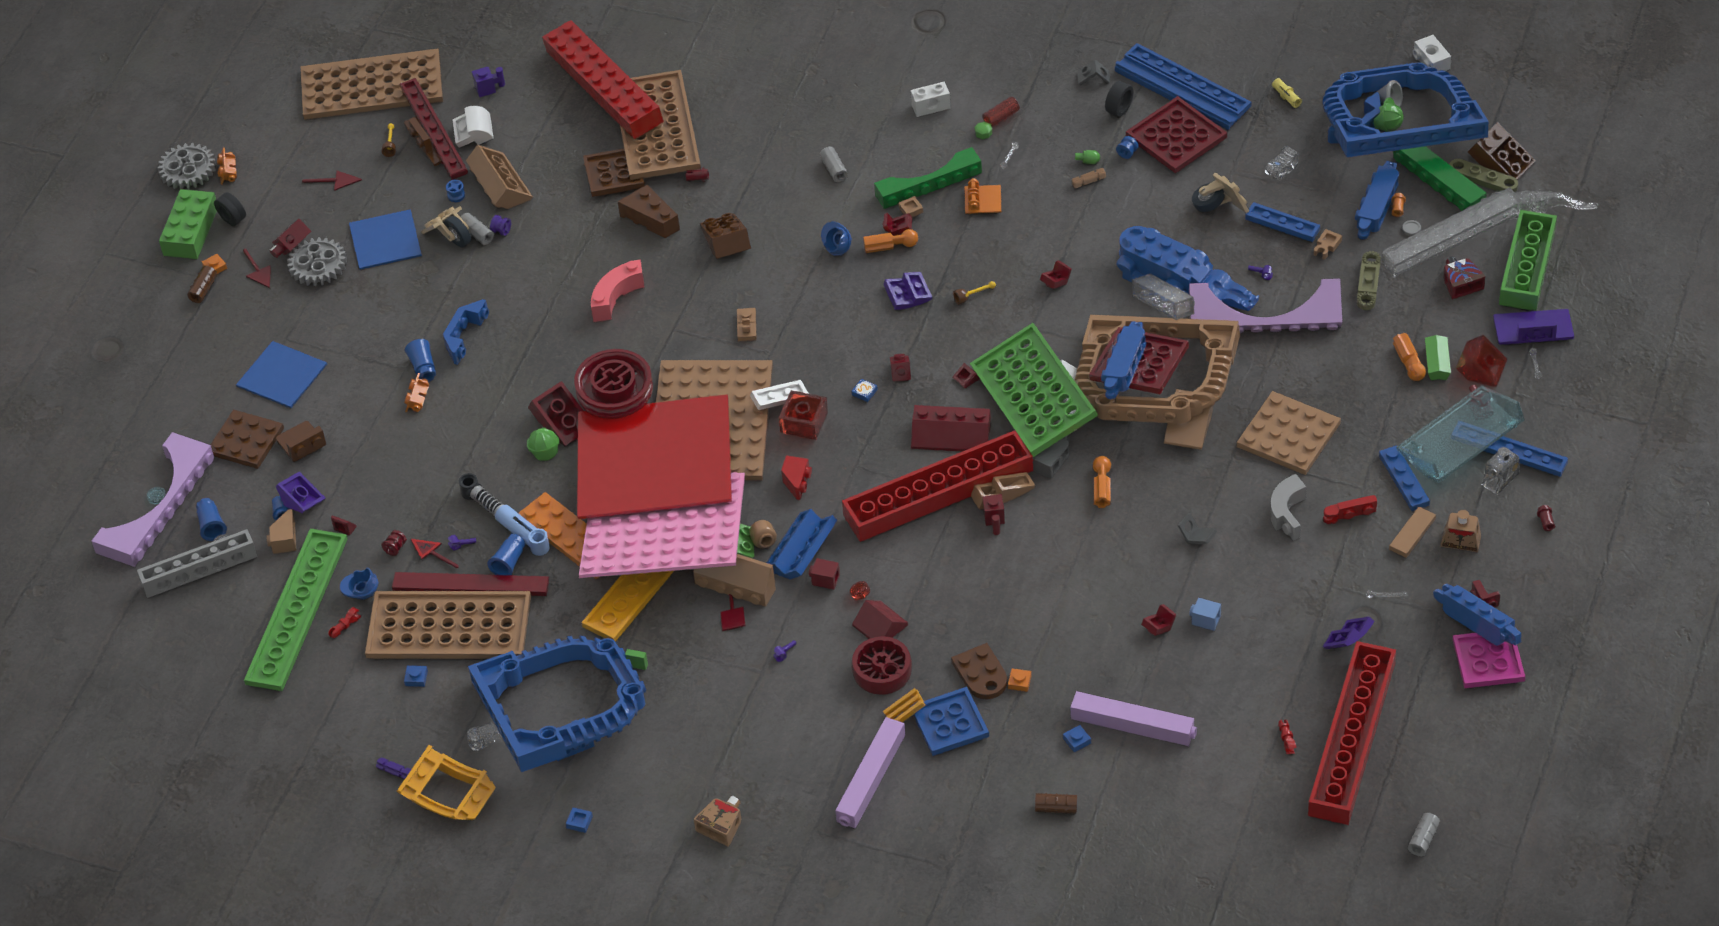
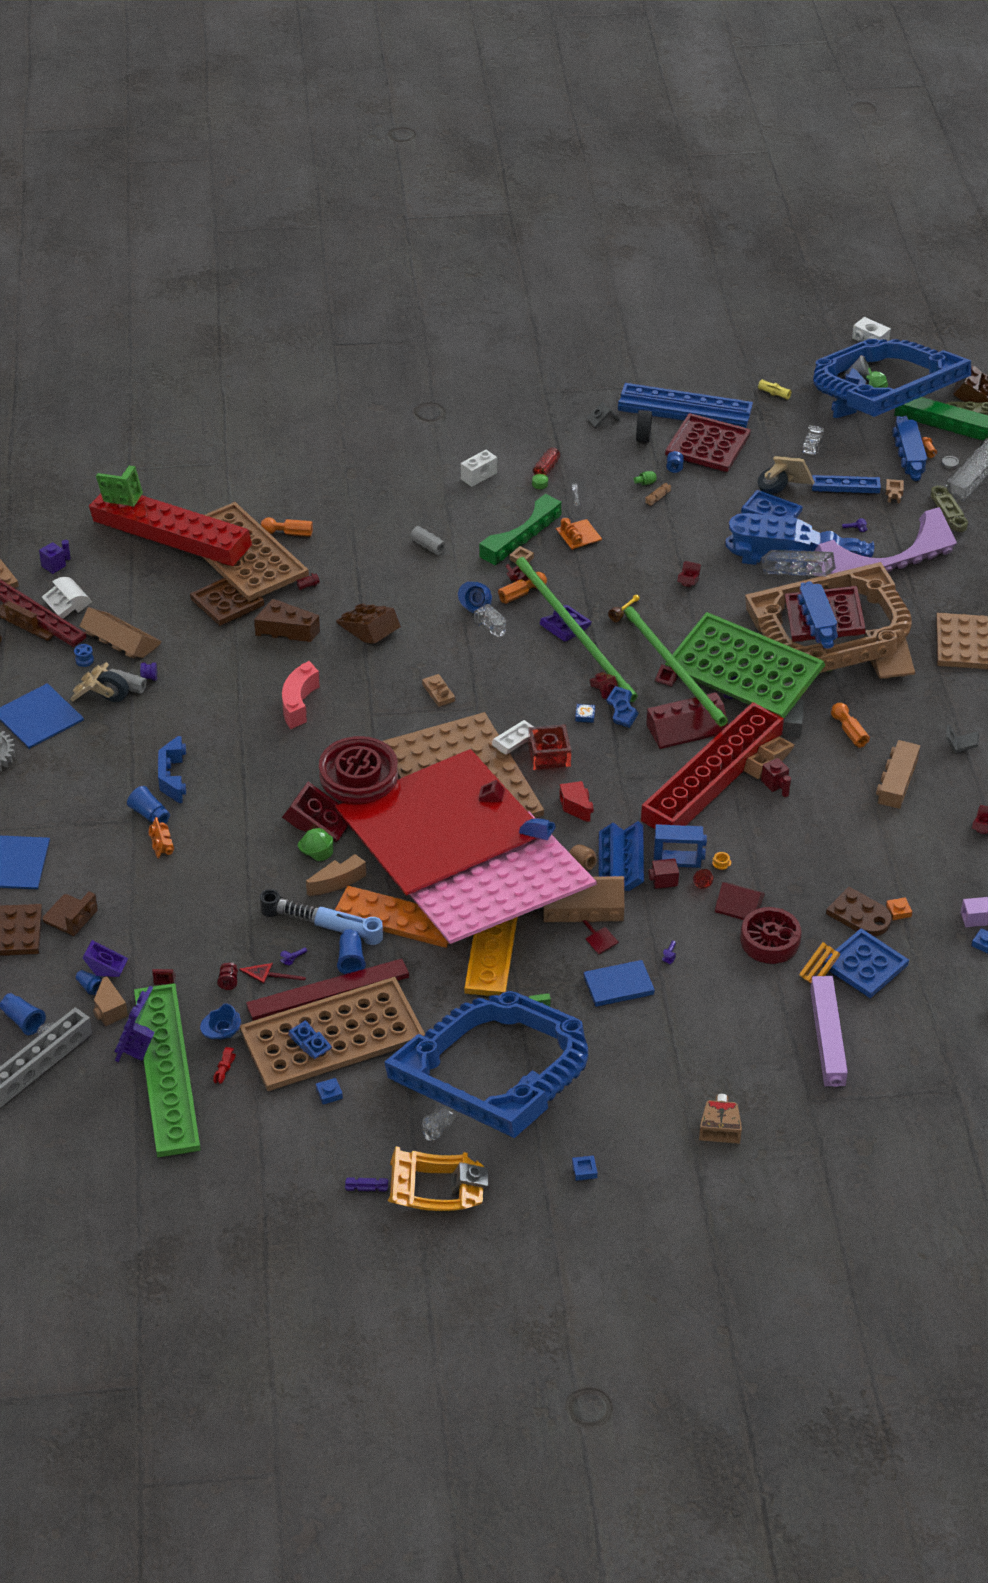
camera: 30 degrees left, 5 degrees down
none -> bright green bracket [96,465,143,506]
none -> dark purple bracket [114,986,155,1062]
none -> orange piece [261,517,313,537]
none -> blue slope [288,1020,332,1059]
none -> medium nougat slope [306,854,366,896]
none -> dark grey bracket [451,1162,488,1195]
none -> clear leg [474,604,506,637]
none -> dark red slope [478,780,505,802]
none -> bright green piece [516,557,638,702]
none -> blue brick [519,818,556,840]
none -> blue tile [583,960,655,1007]
none -> blue tile [606,686,639,728]
none -> bright green piece [624,606,728,726]
none -> blue window [654,825,707,868]
none -> light orange plate [712,852,731,870]
none -> blue tile [741,490,803,518]
none -> medium nougat brick [876,740,921,809]

